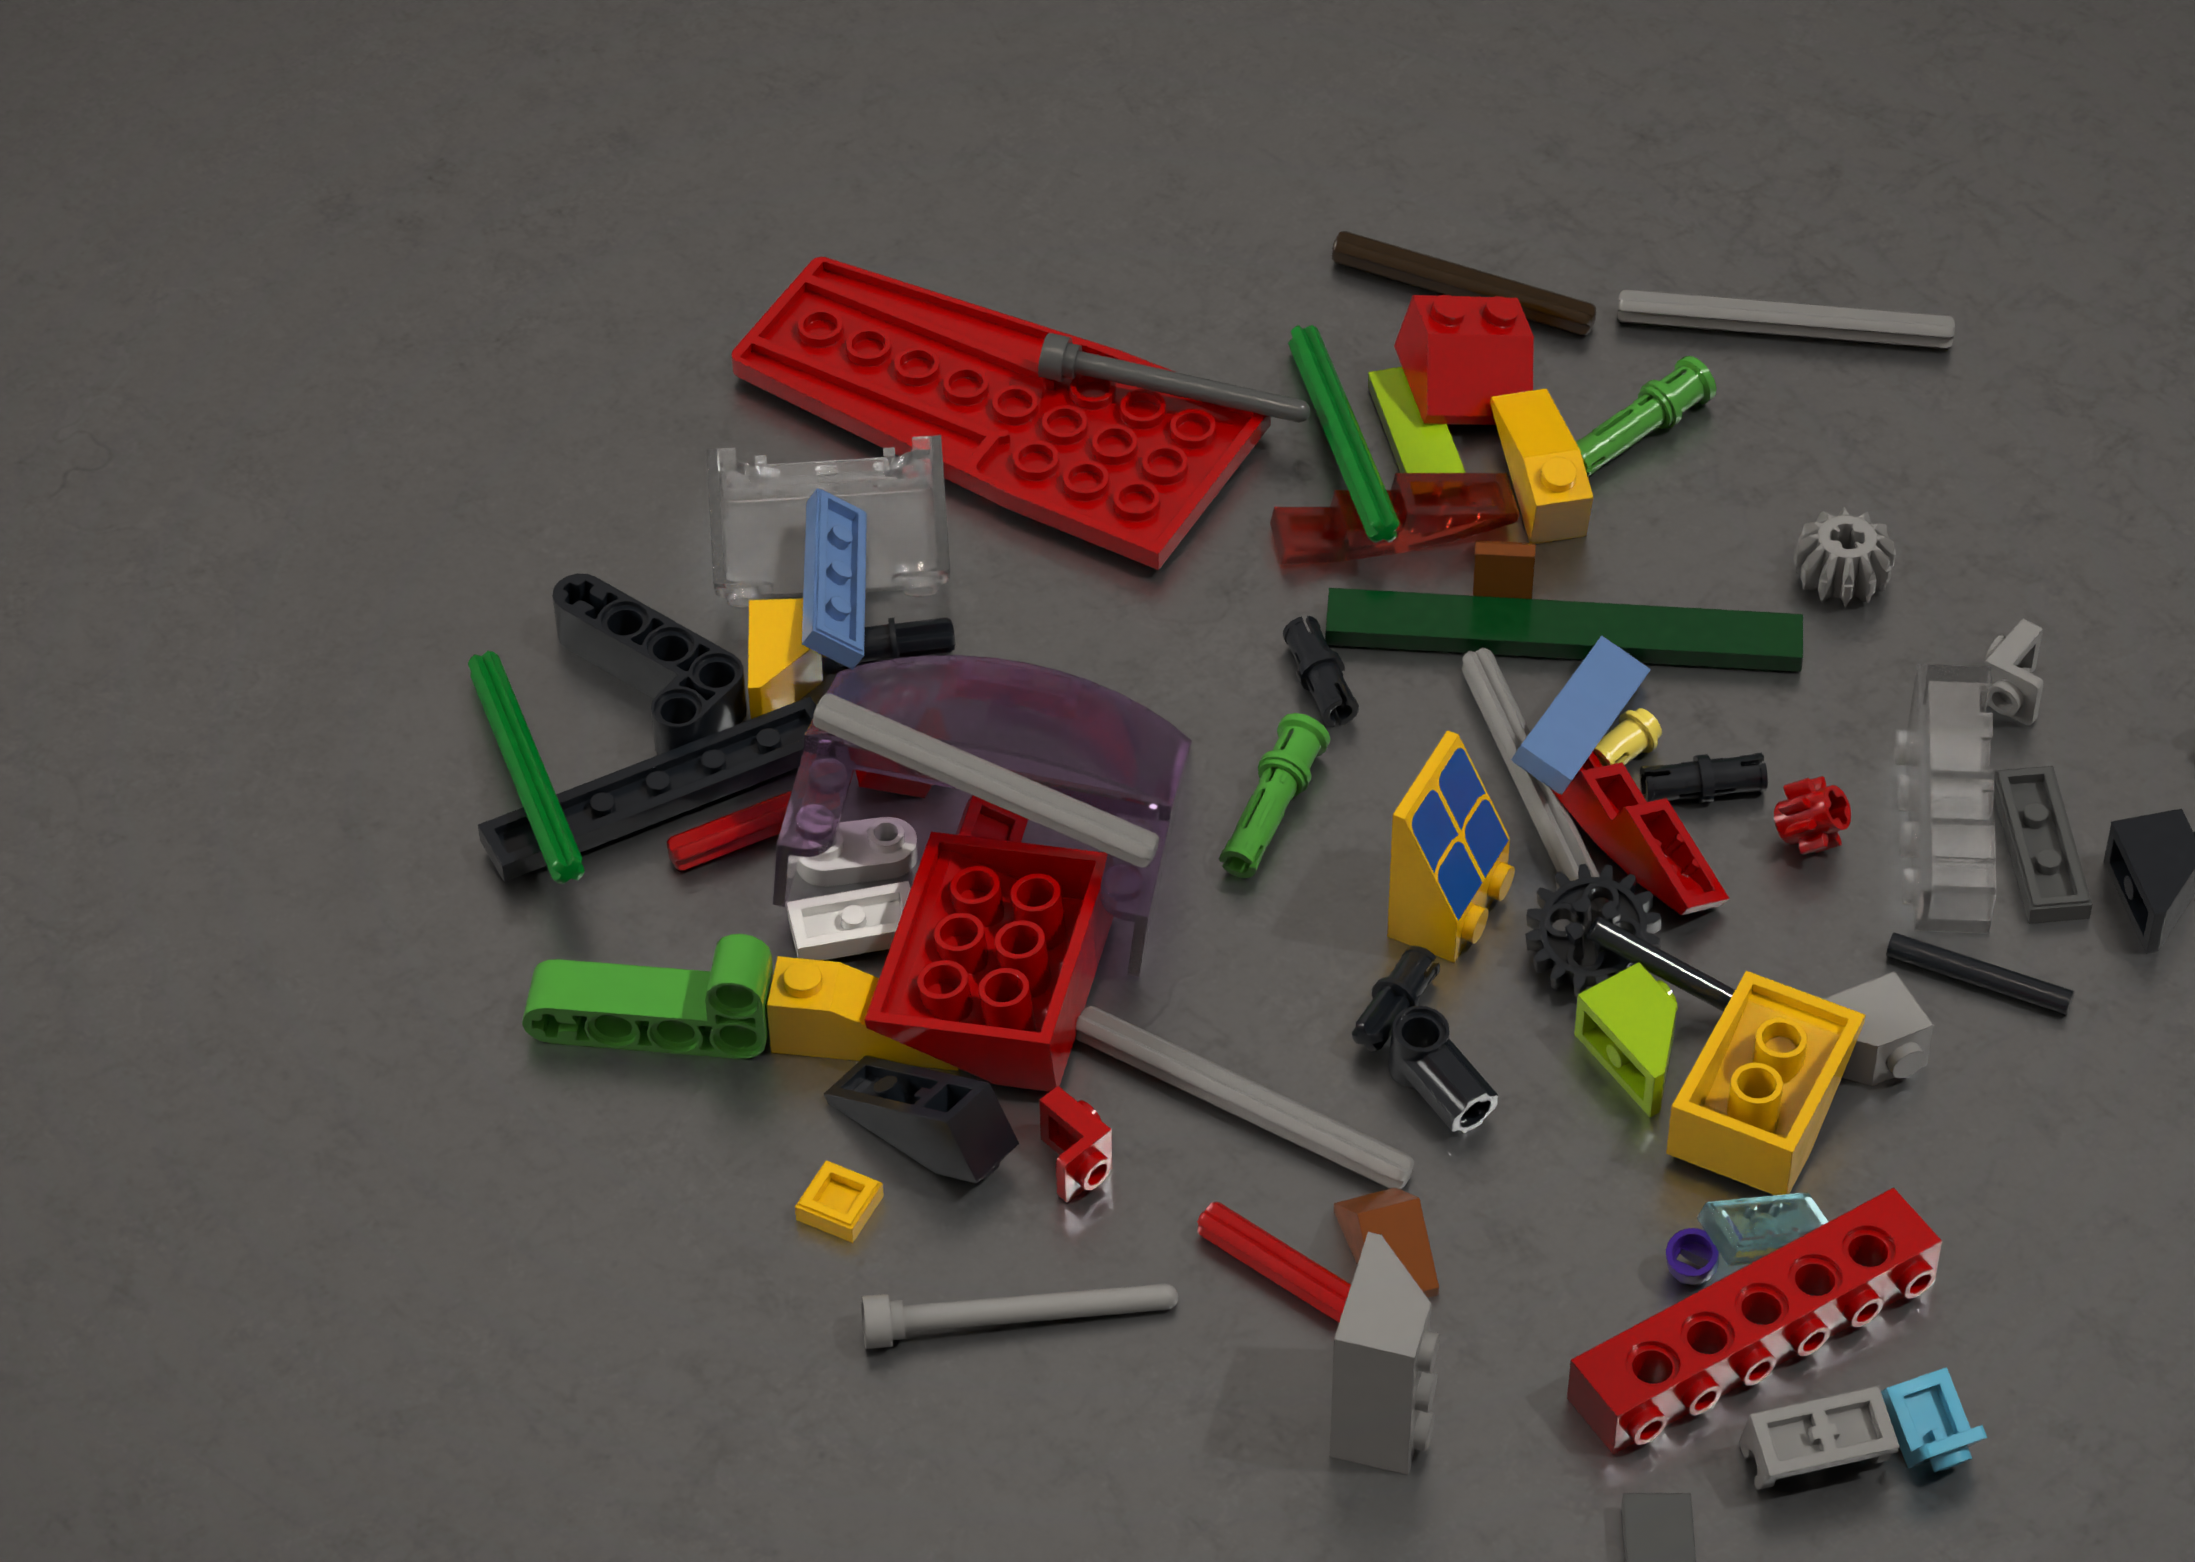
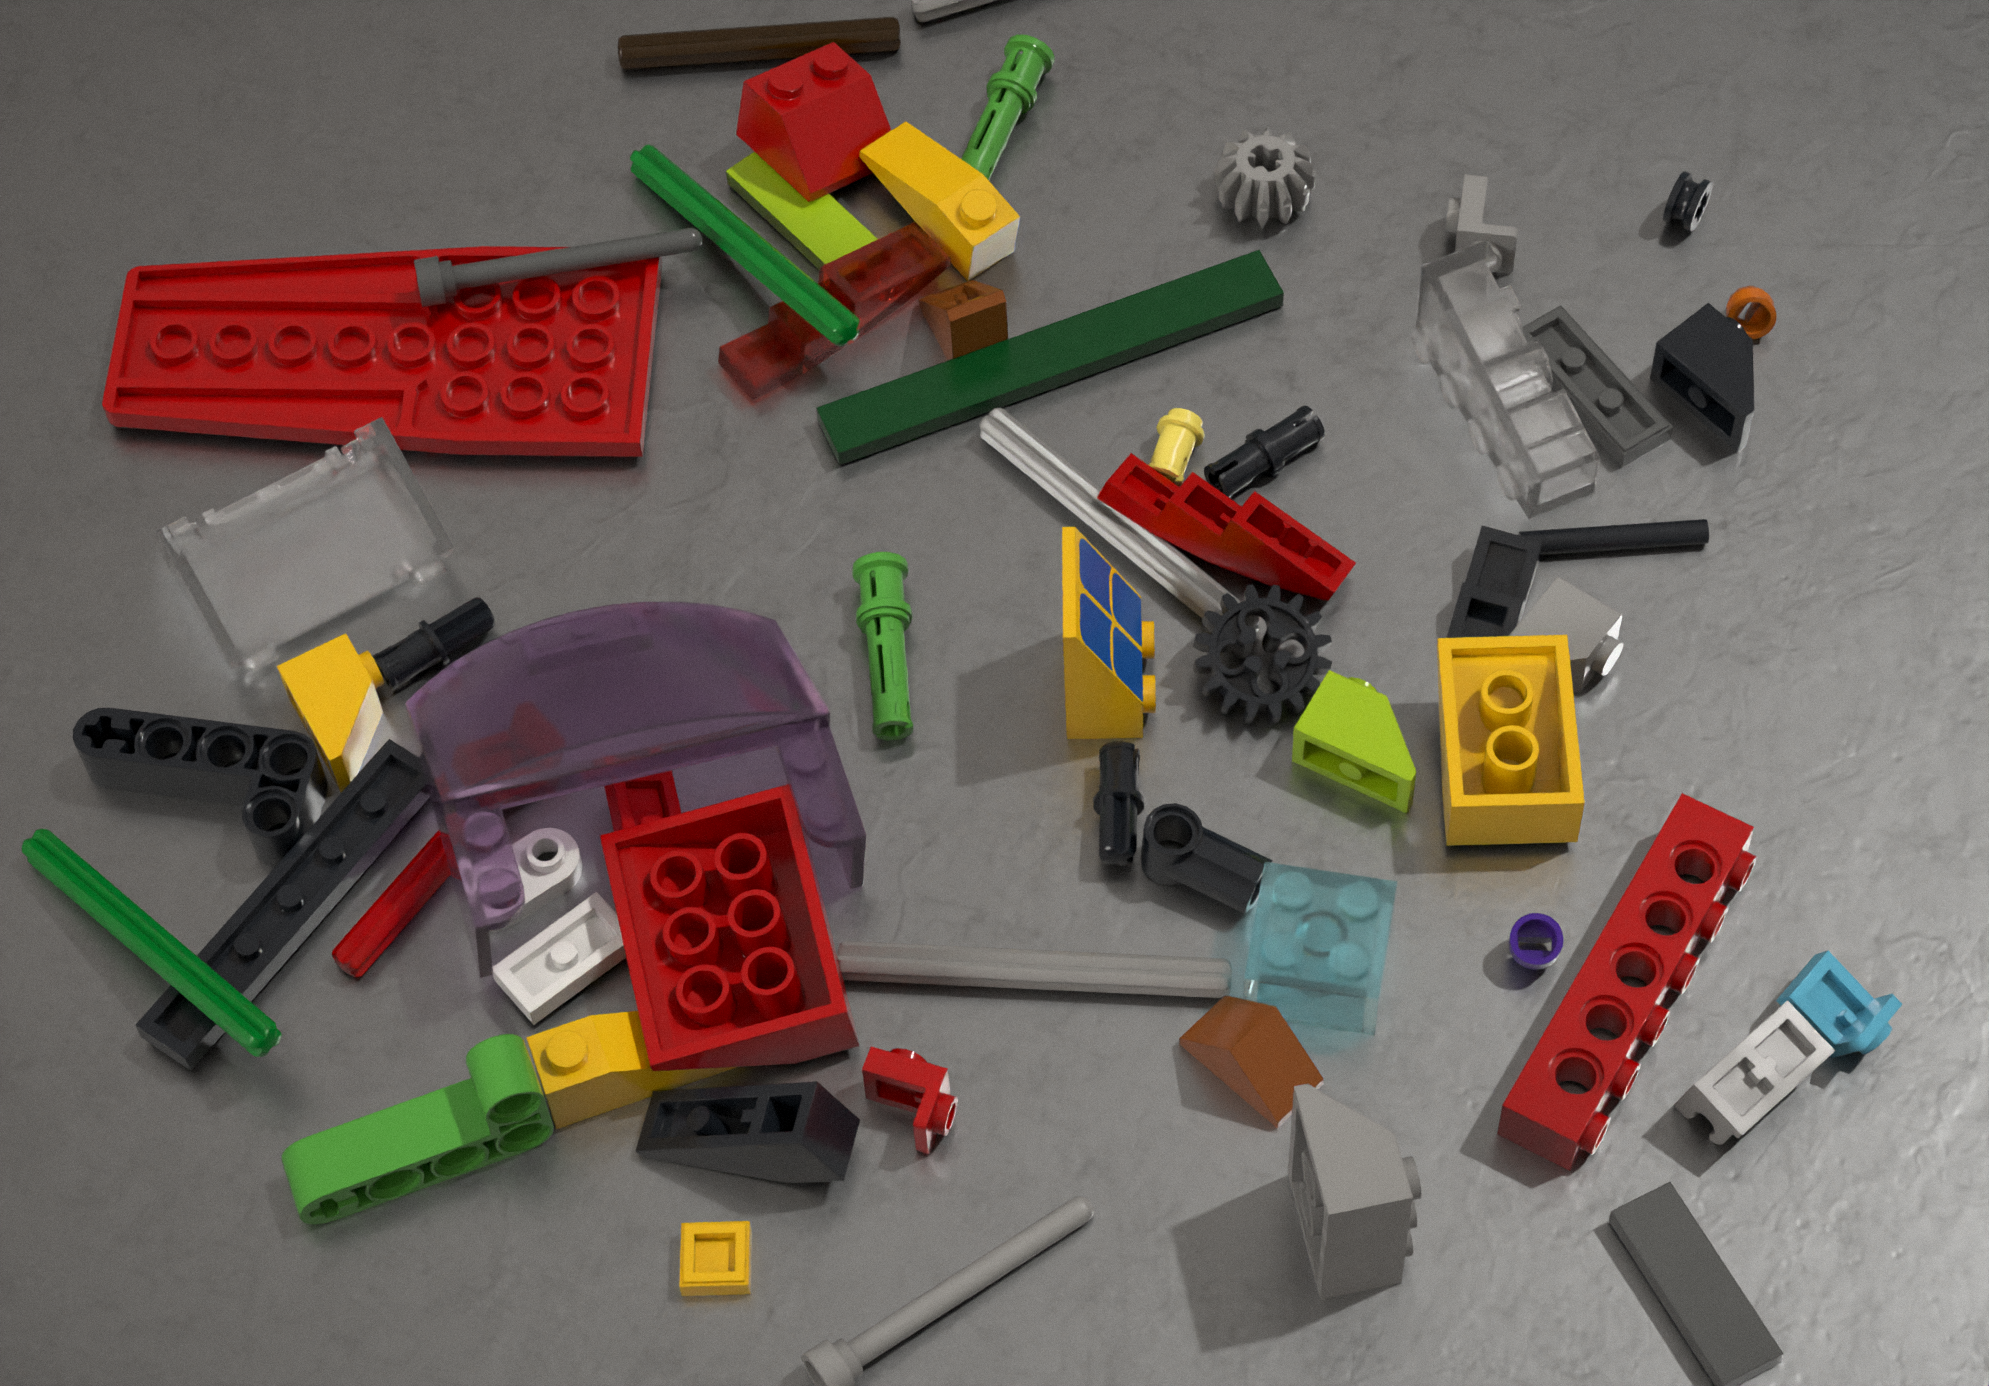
camera: 25 degrees left, 10 degrees up
medium blue tile [802,488,867,670] -> none
light grey axle [813,693,1159,868] -> none
red axle [1197,1202,1351,1323] -> none
black pin [1283,616,1359,726] -> none
medium blue tile [1511,636,1651,795] -> none
black bar [1587,916,1735,1012] -> none
clear light blue plate [1697,1192,1828,1266] -> none
red gear [1774,776,1851,855] -> none
none -> clear light blue brick [1243,862,1397,1036]
none -> black slope [1446,525,1544,638]

